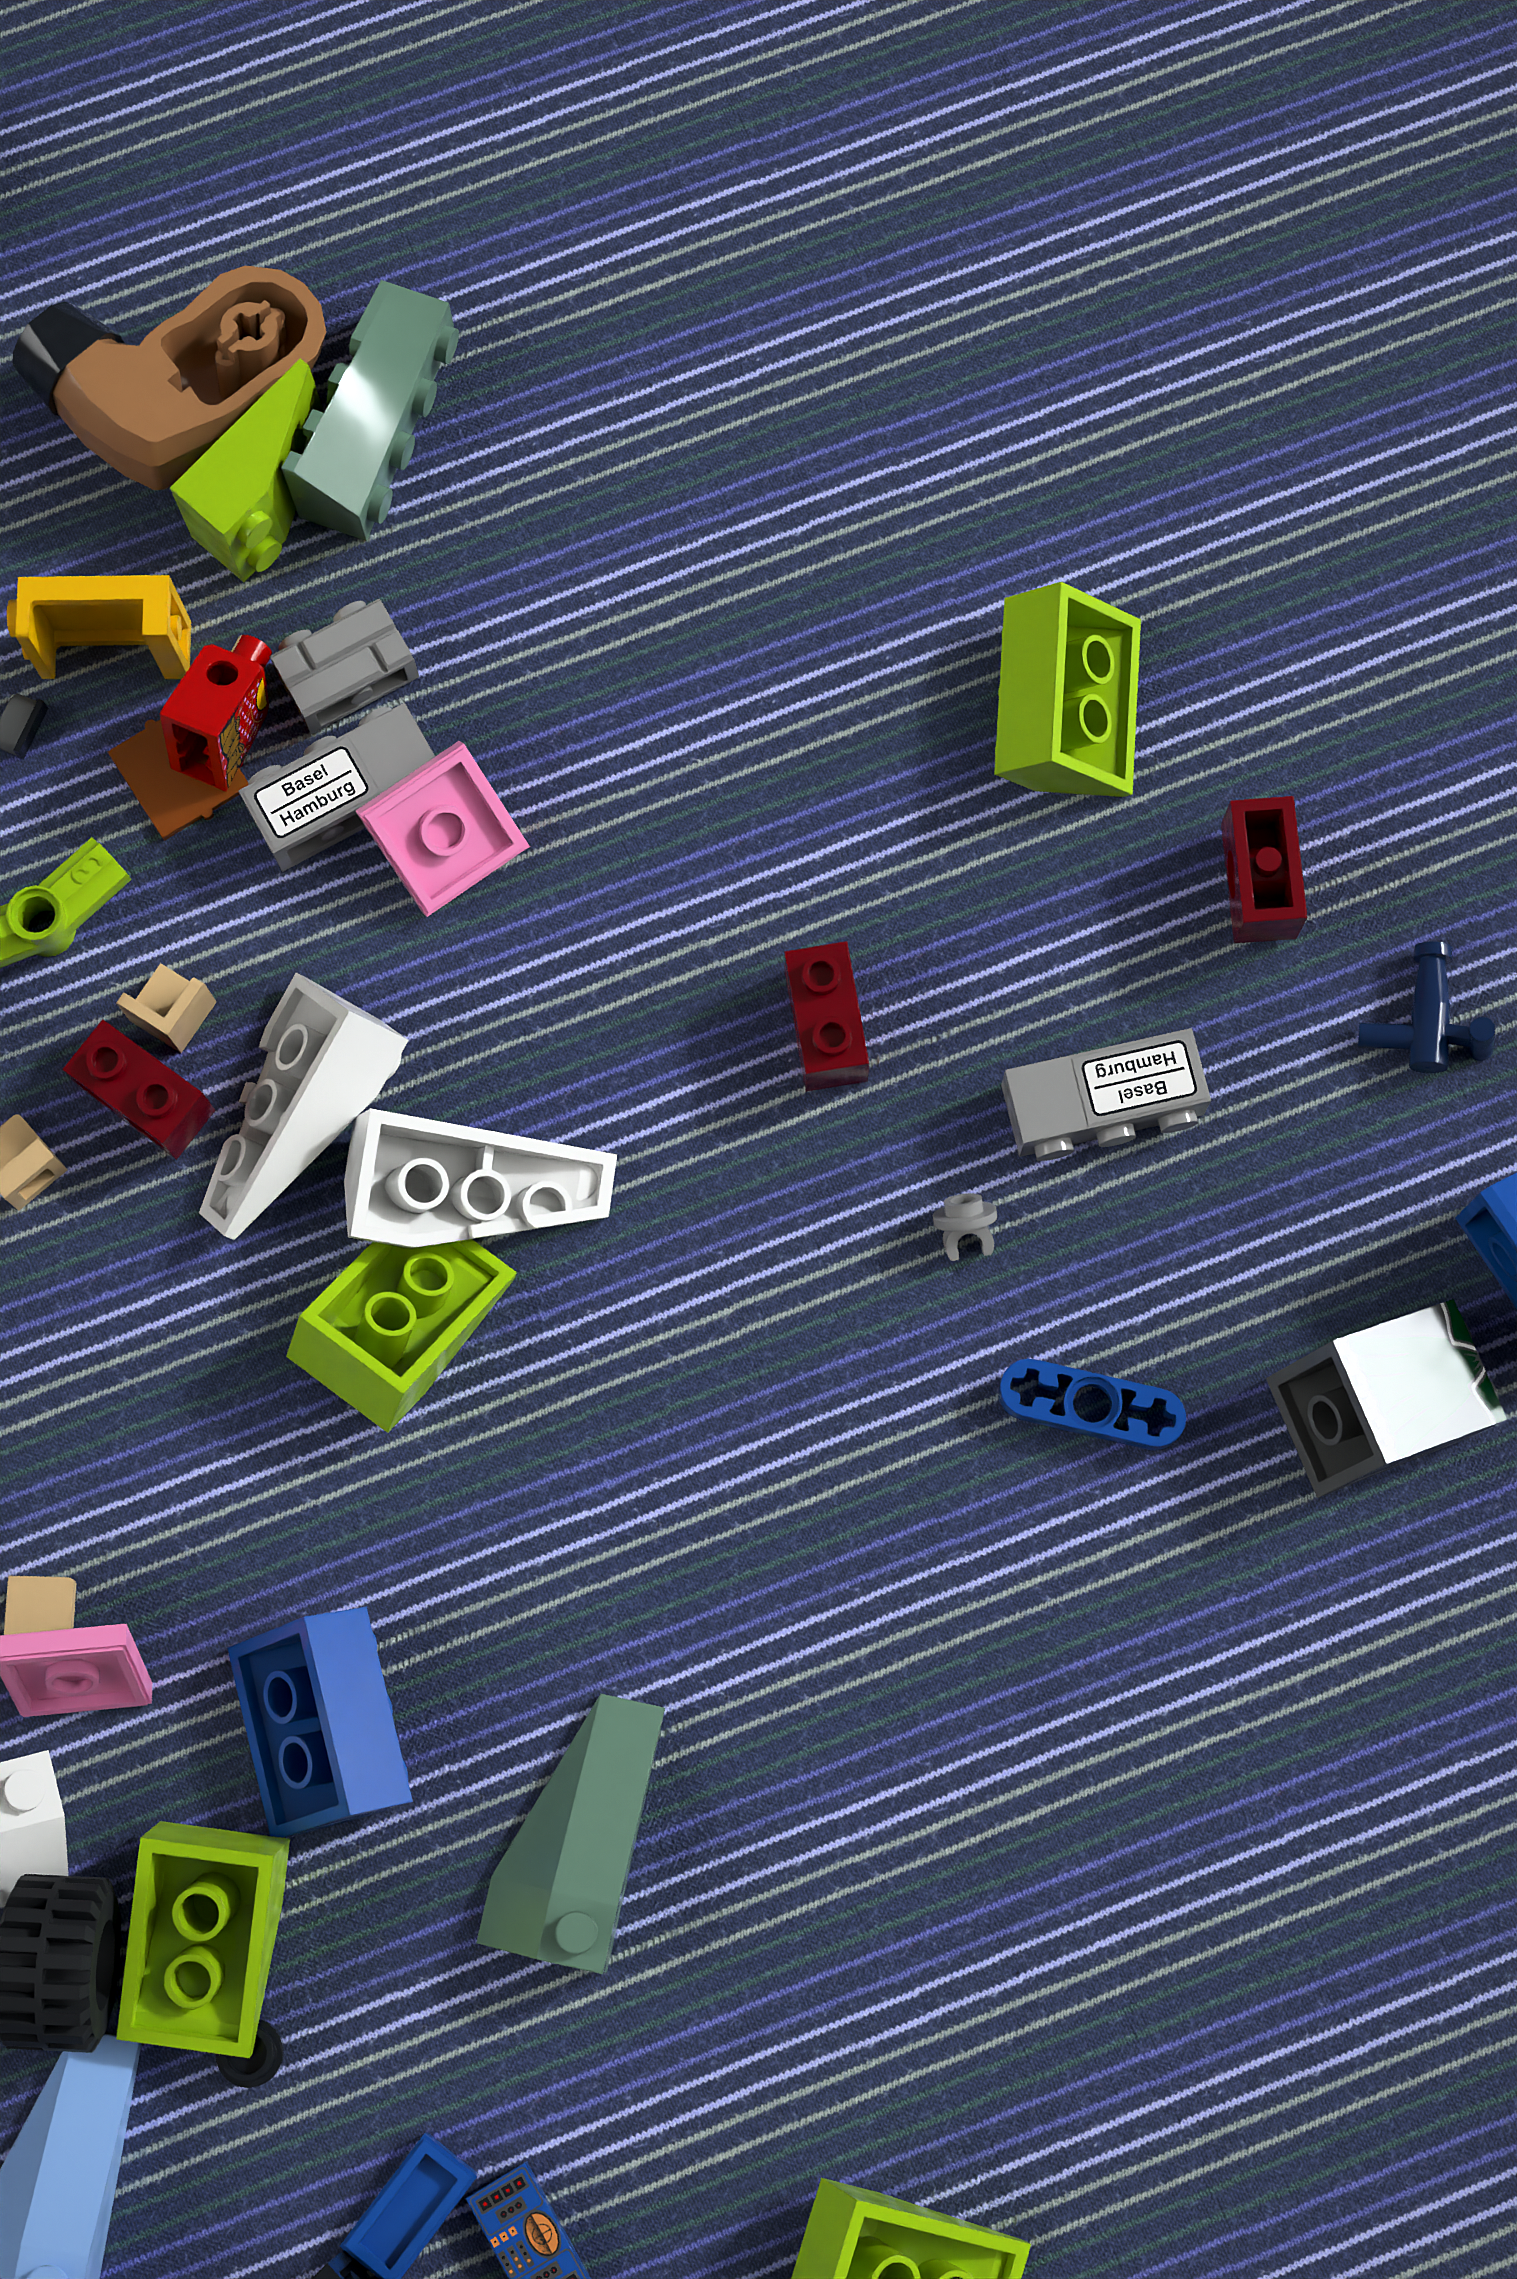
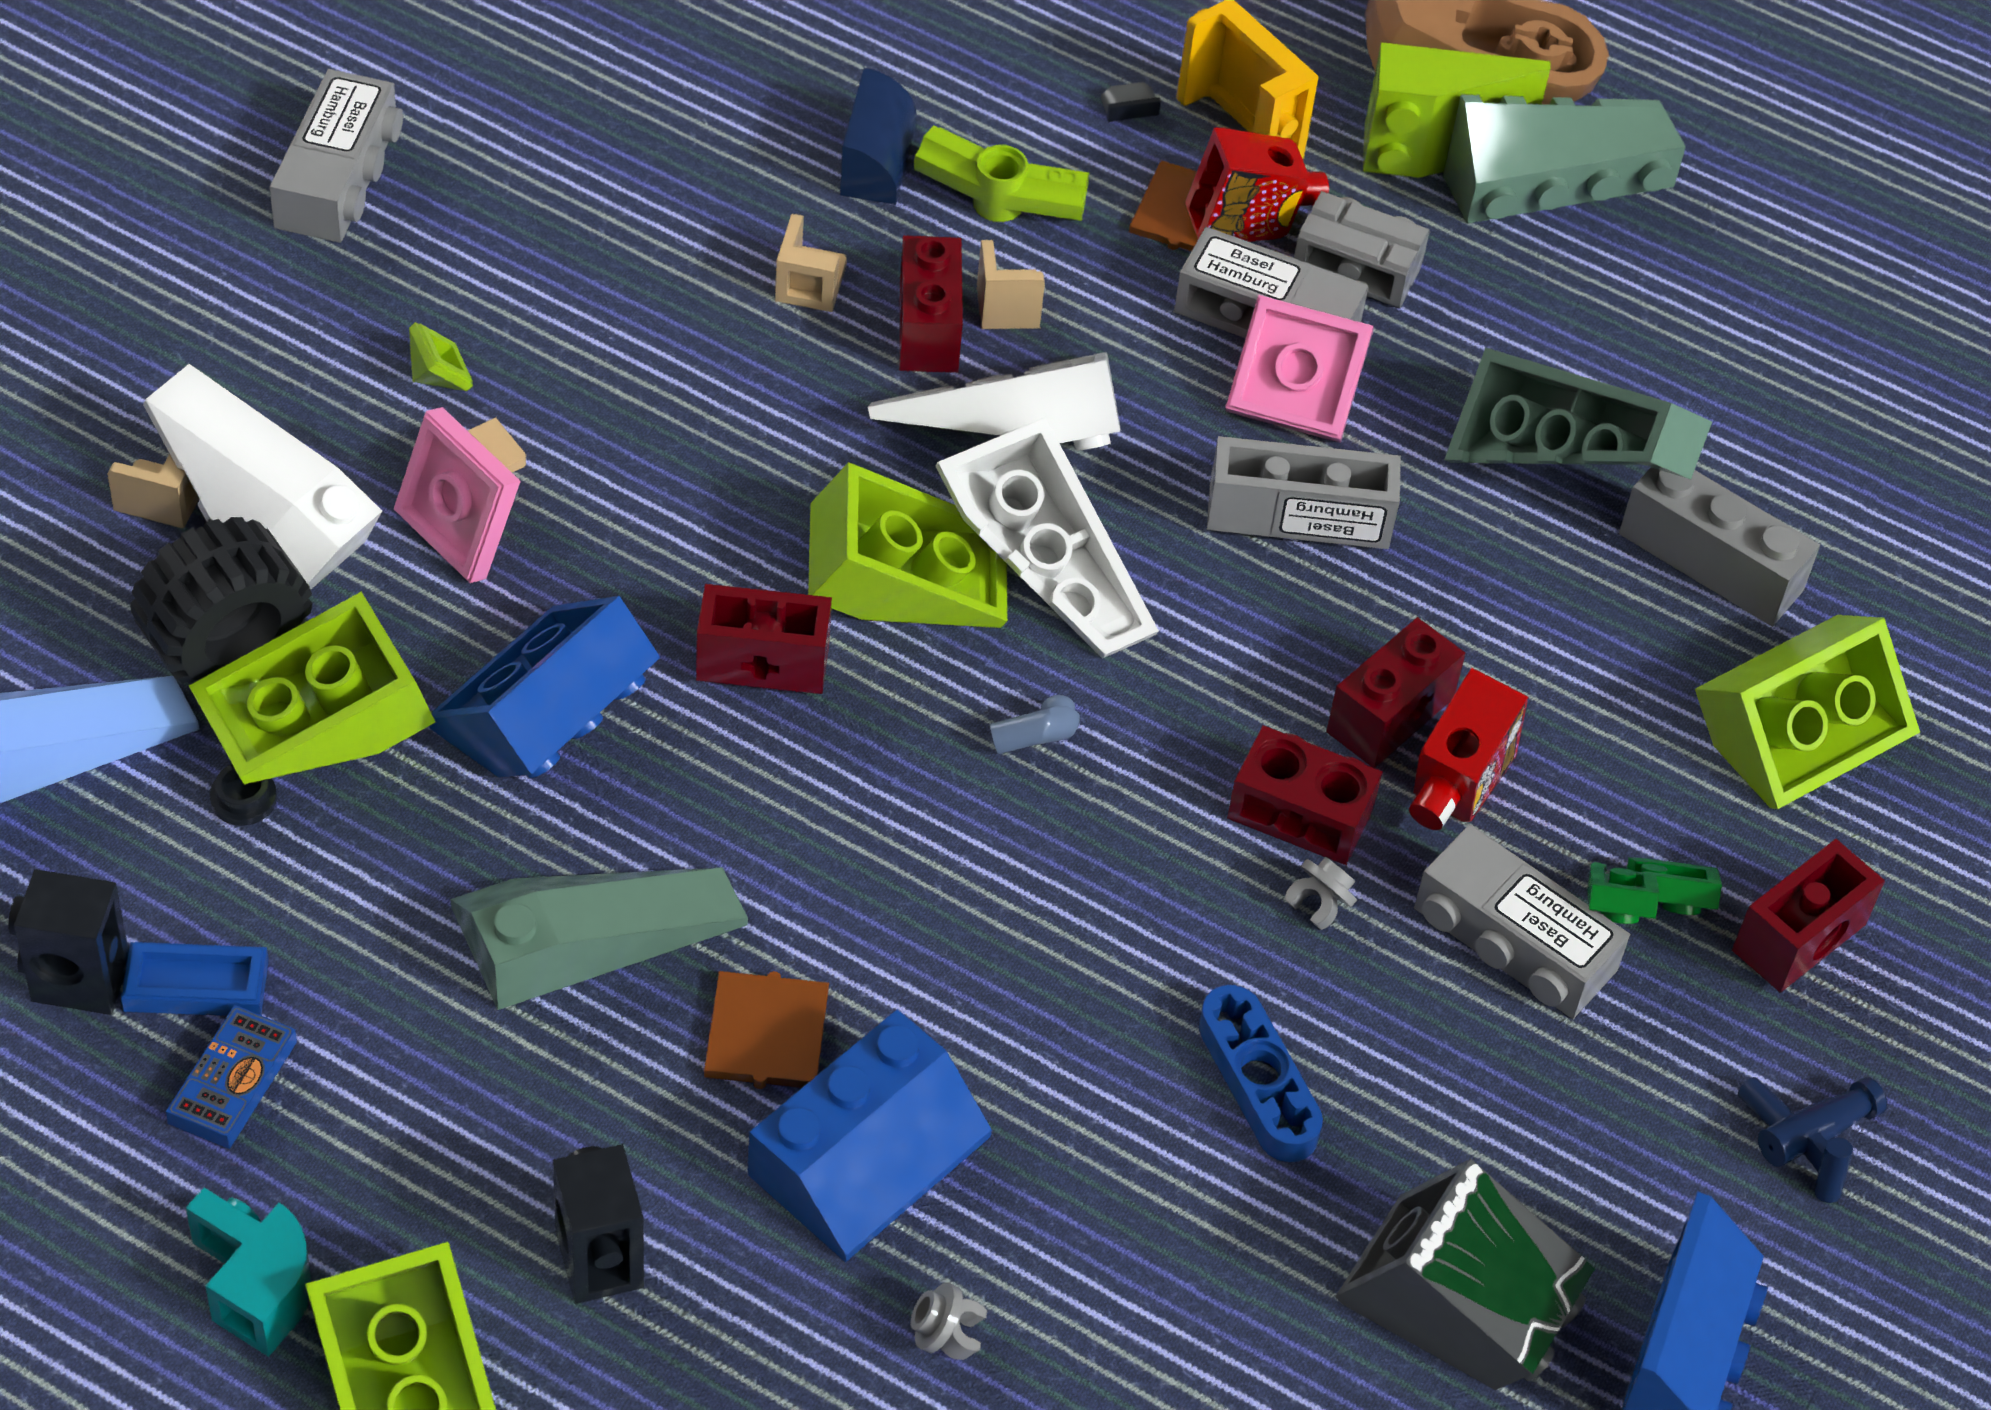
camera: 45 degrees right, 25 degrees down
none -> black brick [553,1144,644,1304]
none -> dark red brick [696,584,832,694]
none -> dark orange piece [704,971,829,1089]
none -> blue slope [748,1009,992,1263]
none -> light grey plate [911,1282,987,1360]
none -> sand blue arm [990,695,1080,754]
none -> light grey brick [1207,436,1401,549]
none -> dark red brick [1227,725,1383,866]
none -> red torso [1409,667,1528,830]
none -> sand green wedge [1444,348,1712,480]
none -> green plate [1587,857,1722,924]
none -> light grey brick [1619,467,1820,627]

